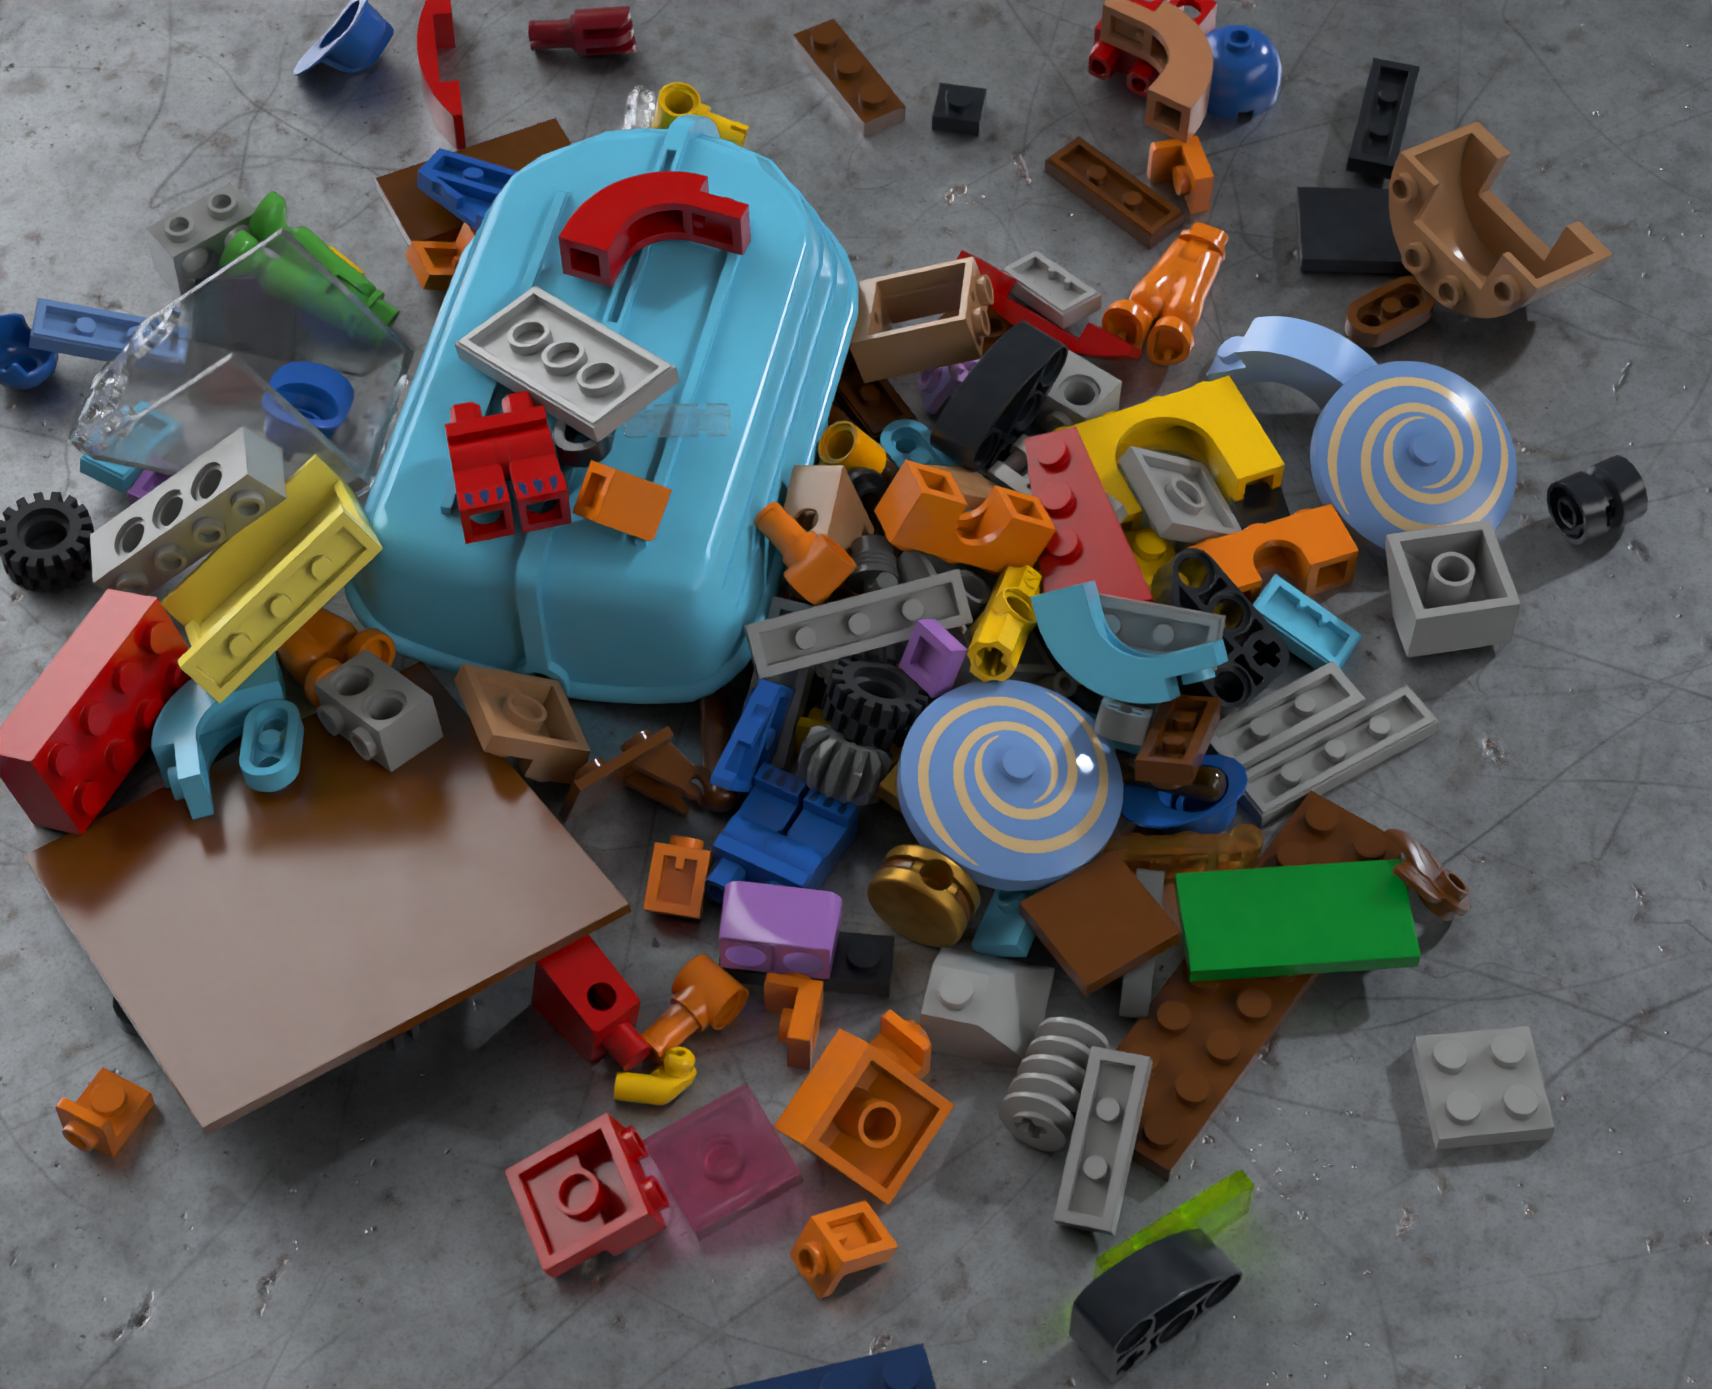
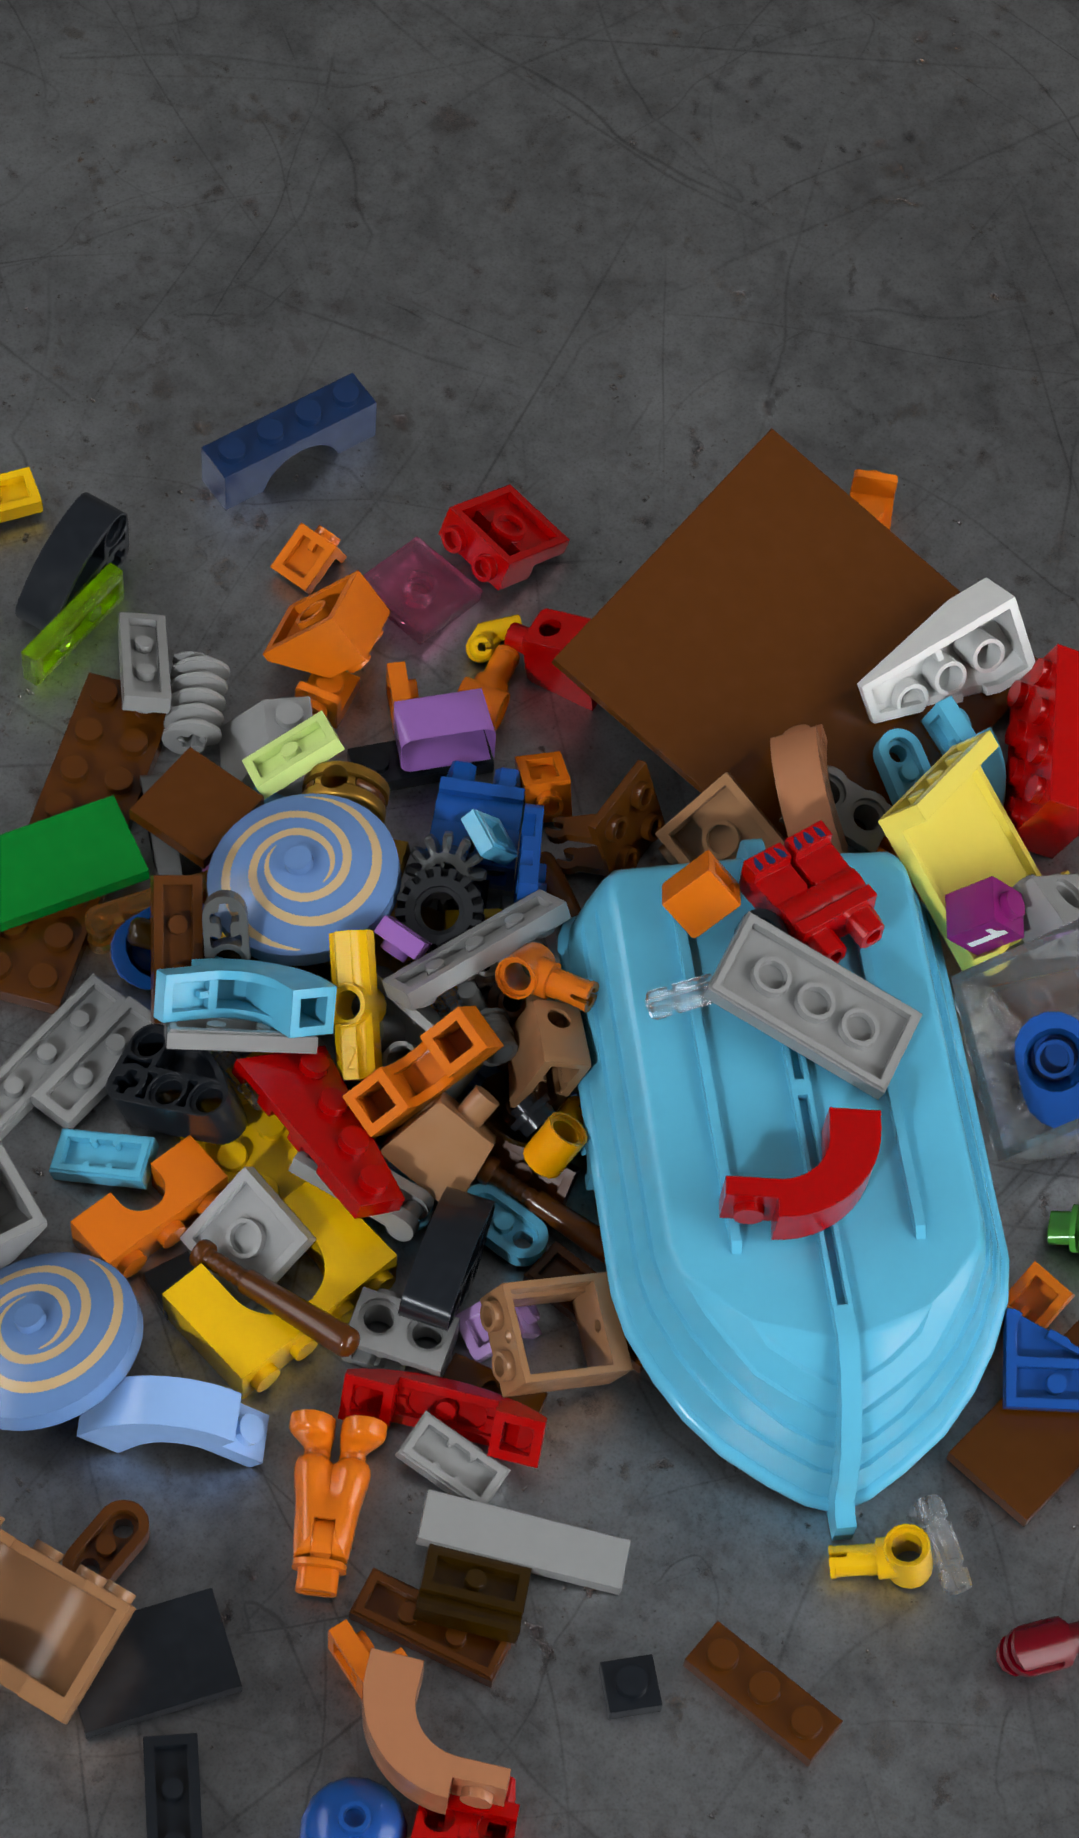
camera: 155 degrees right, 5 degrees up
none -> reddish brown piece [189,1239,360,1357]
none -> yellowish green plate [242,710,345,800]
none -> dark brown plate [413,1544,532,1644]
none -> light grey tile [415,1489,631,1595]
none -> medium azure tile [461,809,518,866]
none -> nougat arch [770,724,848,853]
none -> white wedge [857,577,1036,724]
none -> magenta brick [945,876,1025,956]

